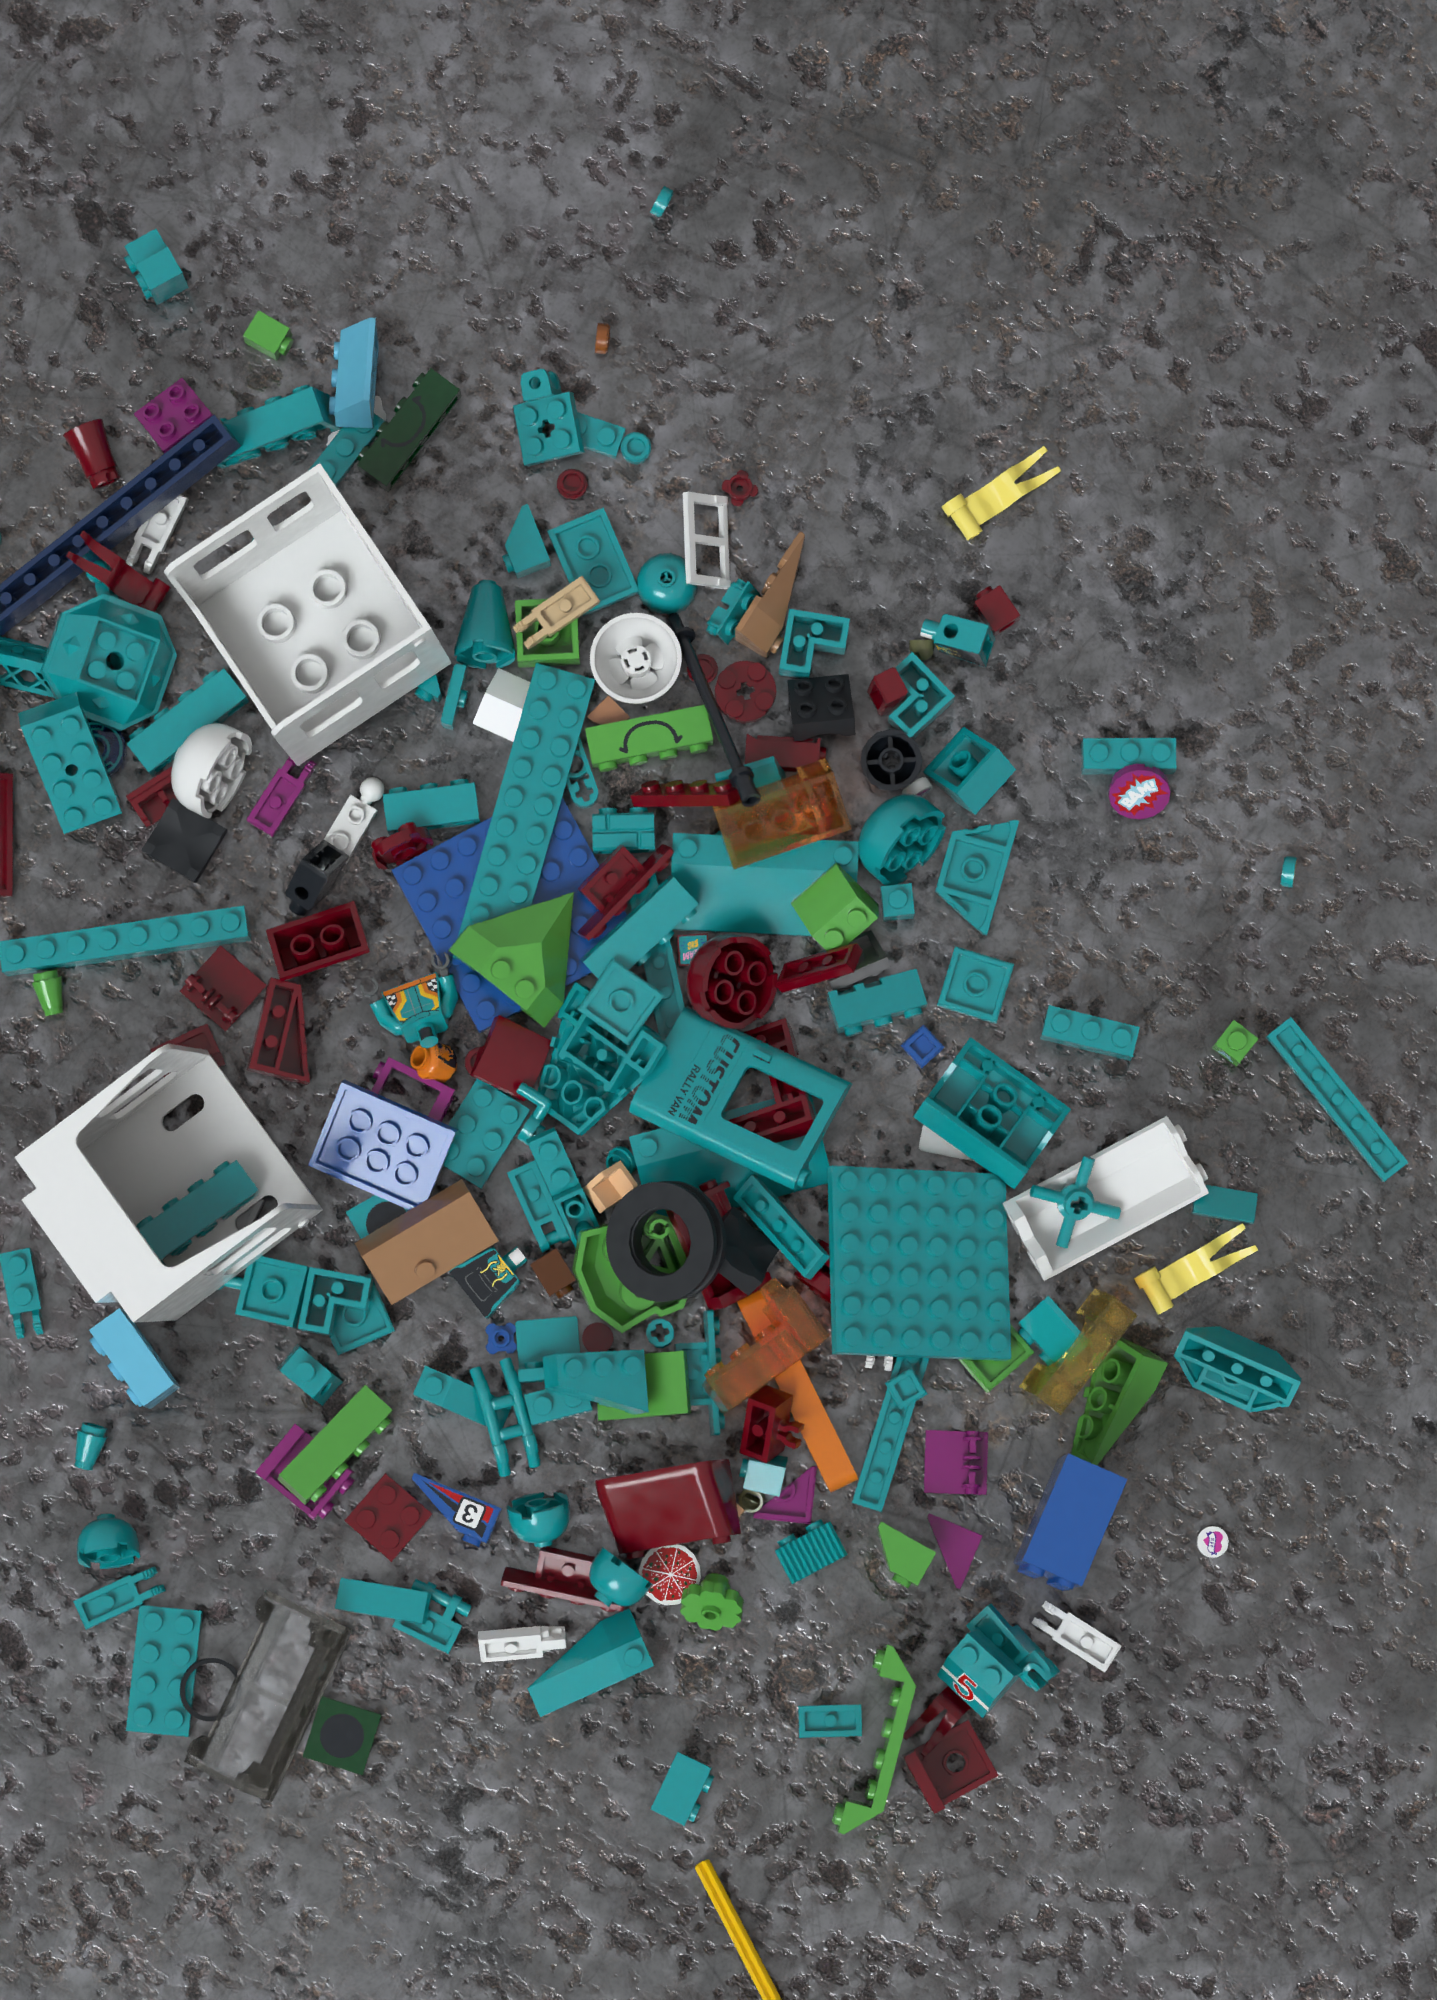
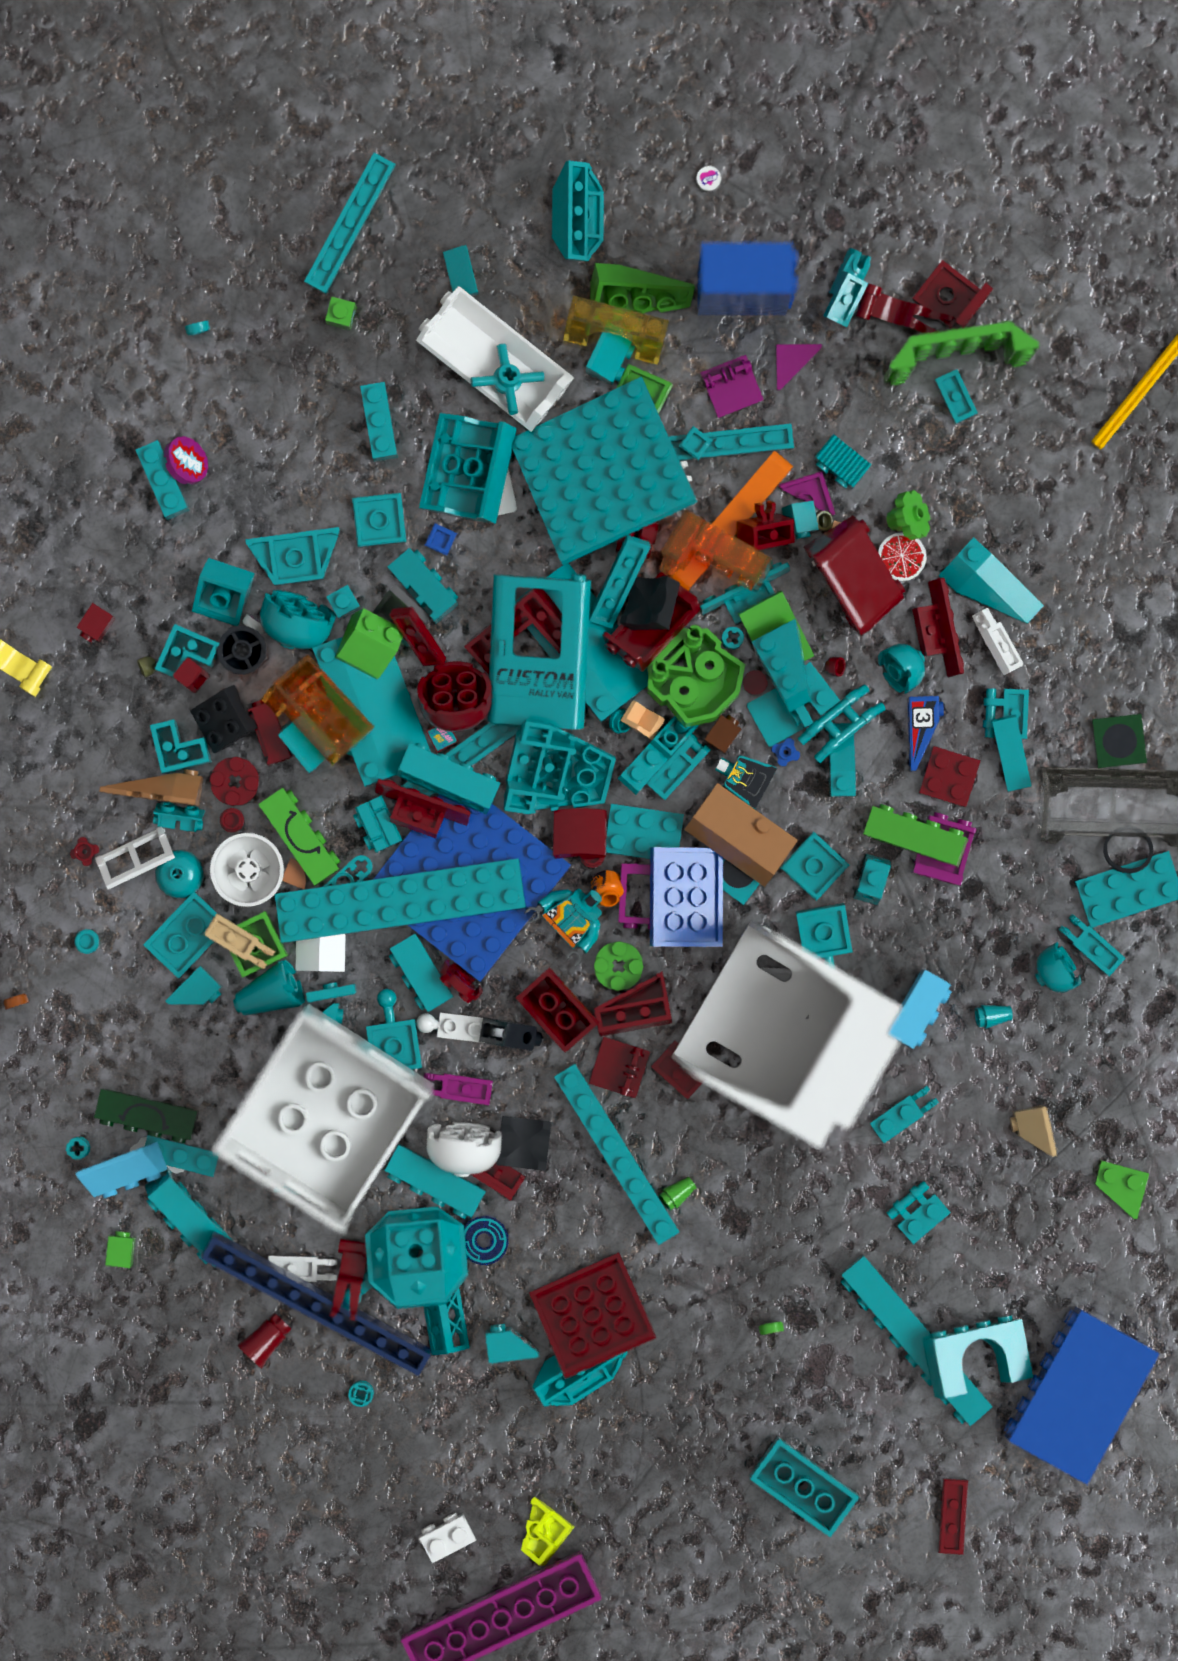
camera: 120 degrees left, 5 degrees up
teal brick [18,692,122,834] -> none
teal brick [123,229,189,305] -> none
magenta hinge [134,378,213,454] -> none
teal wedge [136,1160,259,1266] -> none
teal brick [298,1267,374,1336] -> none
bright green wedge [448,892,574,1028] -> none
teal plate [513,369,585,466] -> none
teal plate [516,1082,552,1145] -> none
dark red plate [557,469,588,500] -> none
teal plate [577,412,626,459] -> none
teal tile [577,958,664,1045] -> none
teal cylinder [589,1547,653,1607] -> none
black tyre [606,1181,726,1302] -> none
dark red plate [630,779,741,807] -> none
teal brick [650,1751,715,1826] -> none
black bar [668,613,761,807] -> none
bright green slope [877,1521,936,1589] -> none
teal torso [920,614,996,667] -> none
teal slope [937,1629,1024,1718] -> none
white hinge [1032,1601,1121,1673] -> none
light yellow flag [1134,1223,1258,1315] -> none
none -> teal bush [66,1137,91,1160]
none -> teal plate [366,989,422,1069]
none -> bright green plate [594,942,643,991]
none -> dark red hinge [824,656,846,677]

